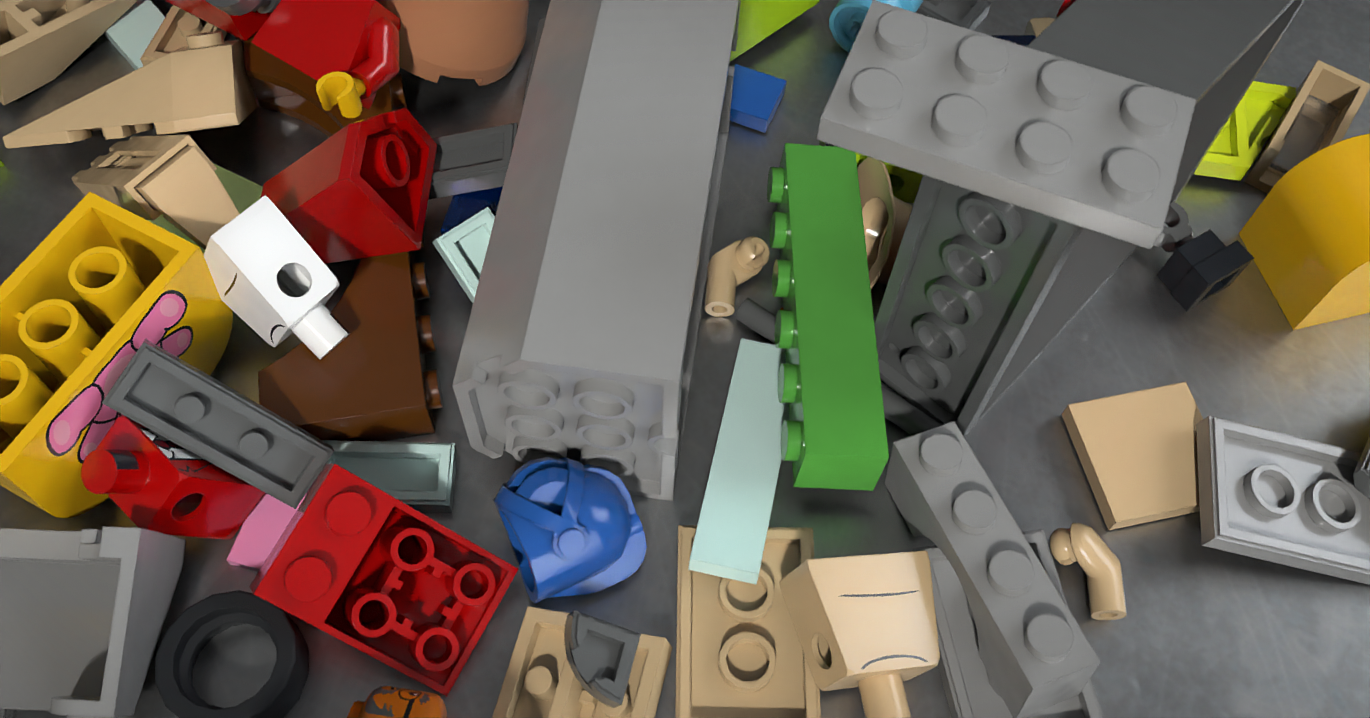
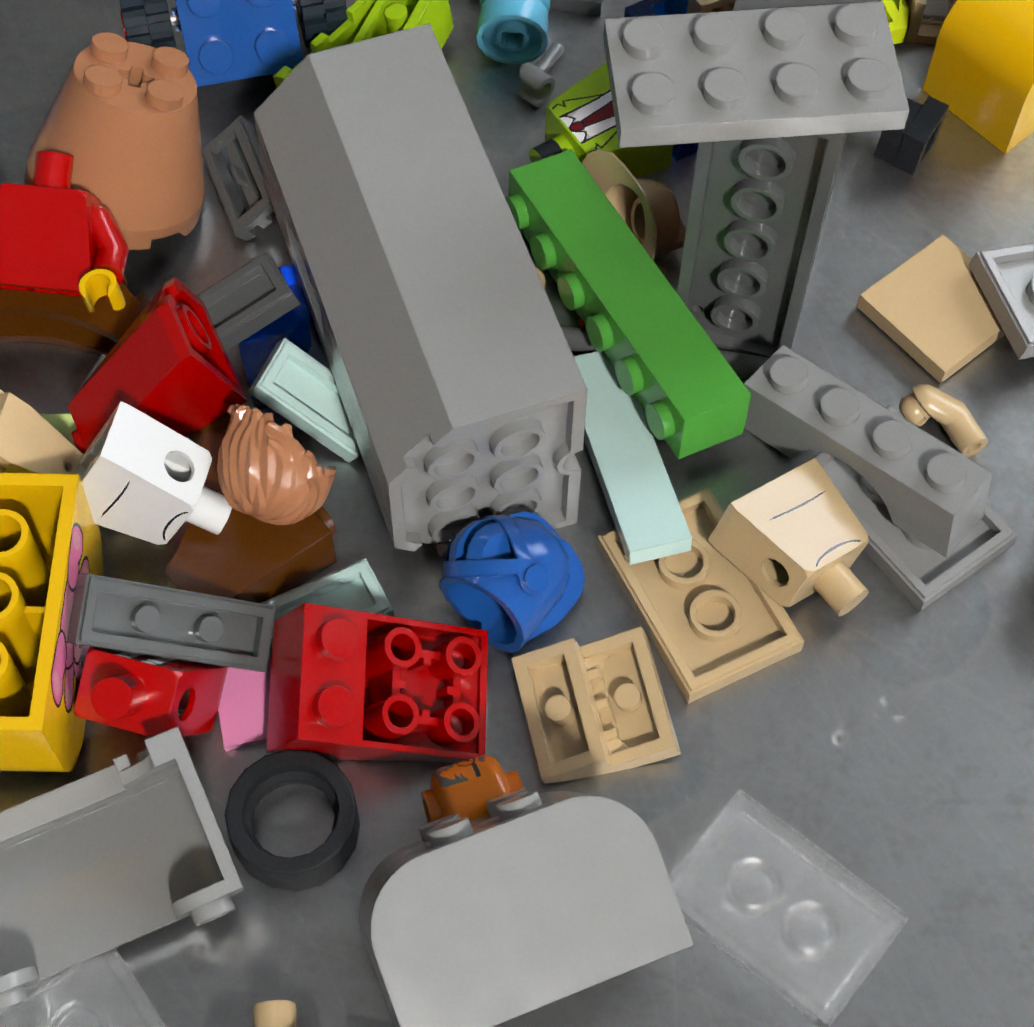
camera: 25 degrees left, 0 degrees up
dark grey tile [564,610,641,708] -> none
none -> nougat hair [217,404,337,525]

